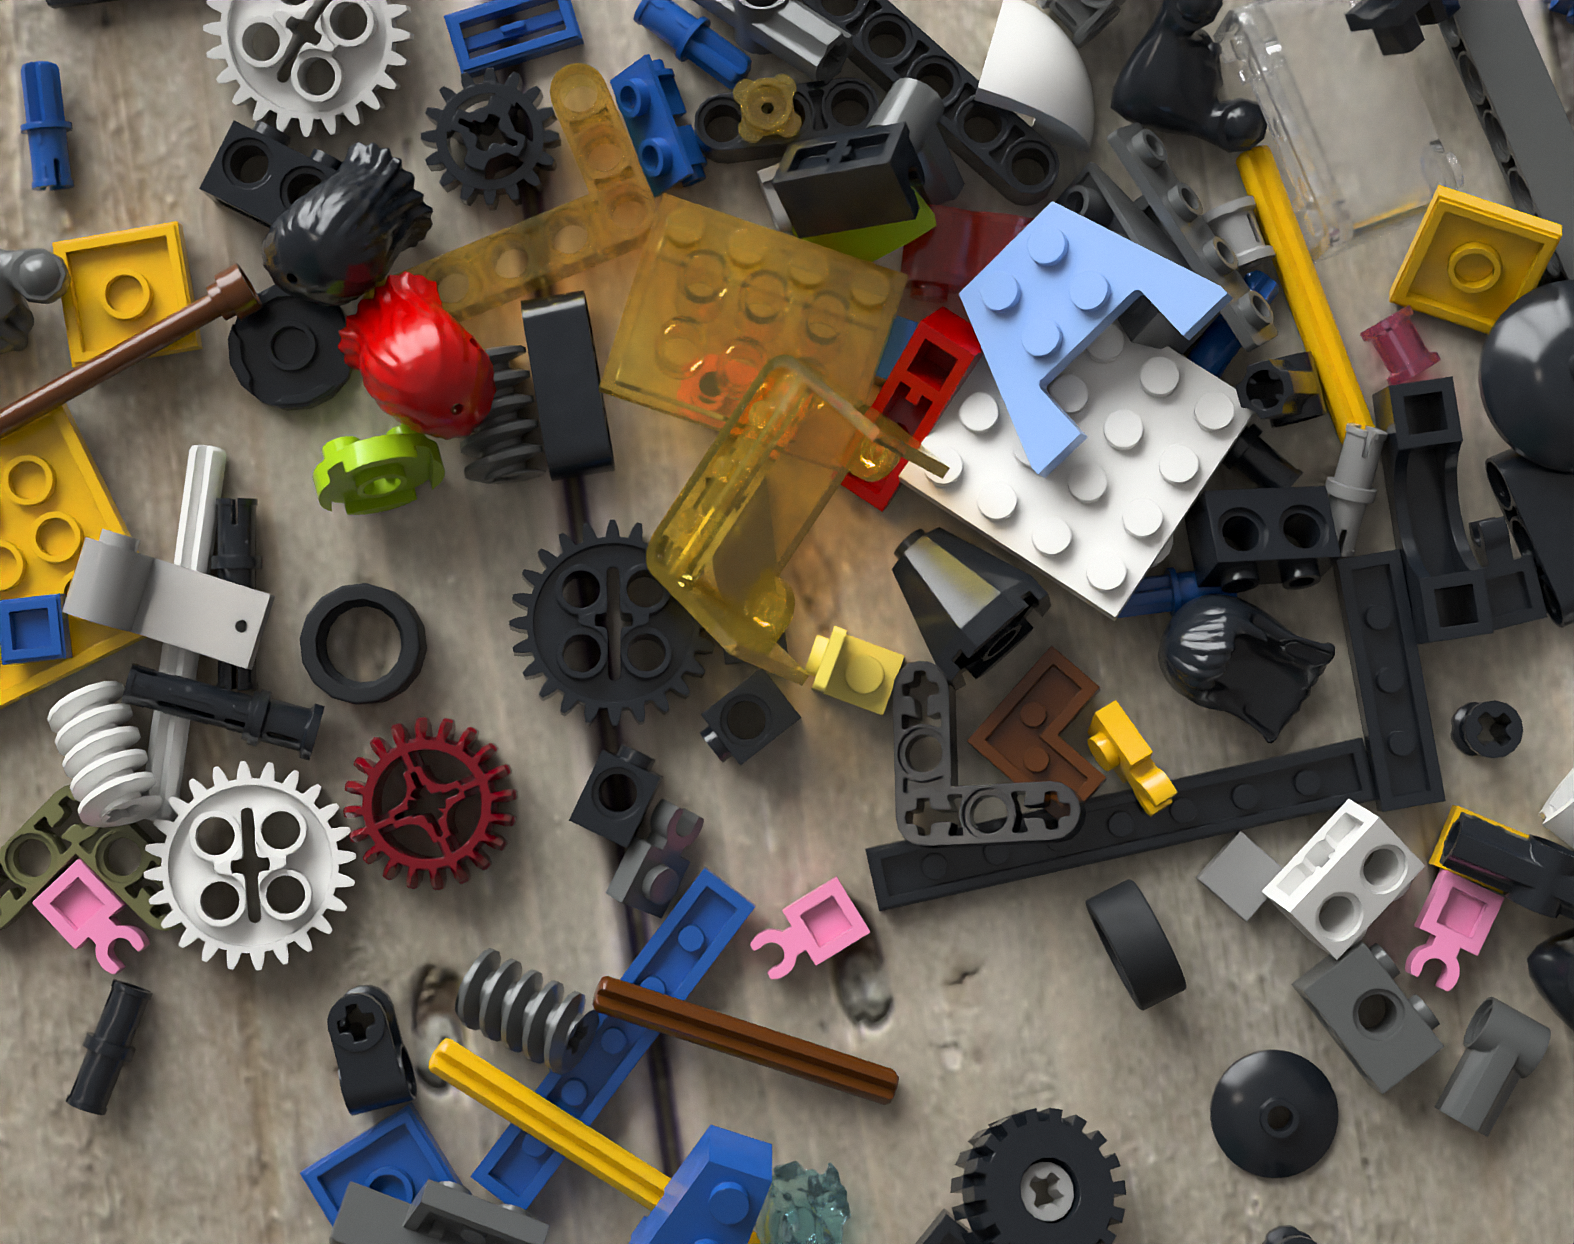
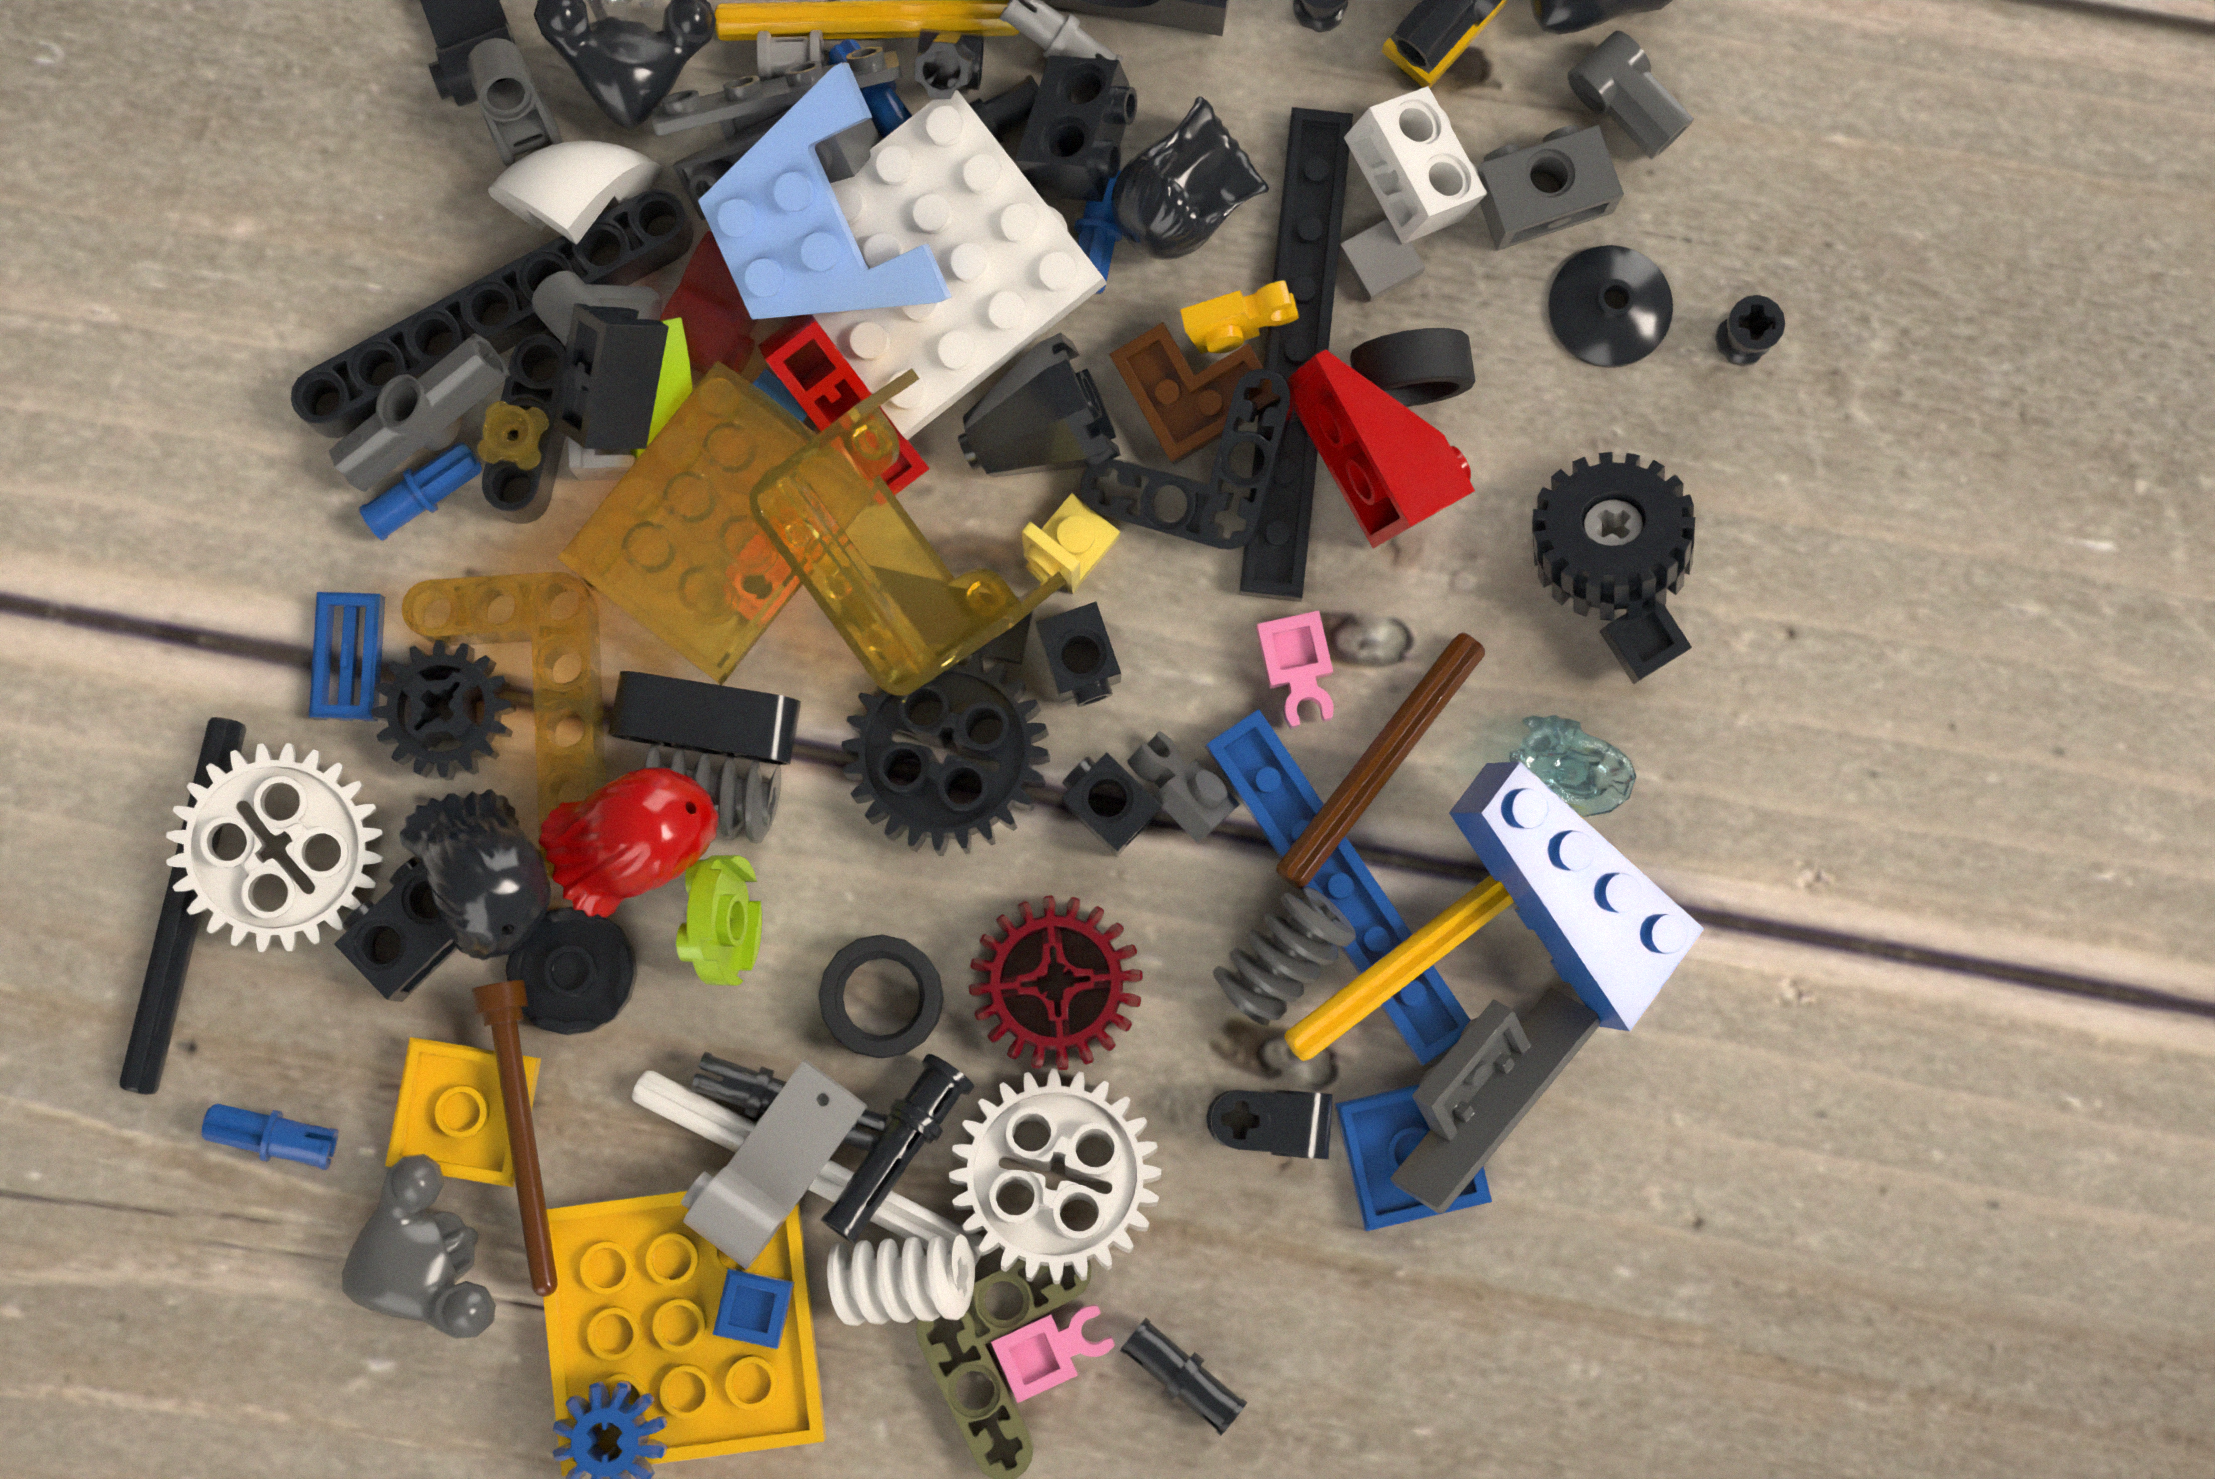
camera: 75 degrees left, 5 degrees down
blue hinge [610,54,708,198] -> none
black plate [1333,549,1446,812] -> none
bright pink plate [1405,869,1505,992] -> none
none -> red slope [1288,349,1475,549]

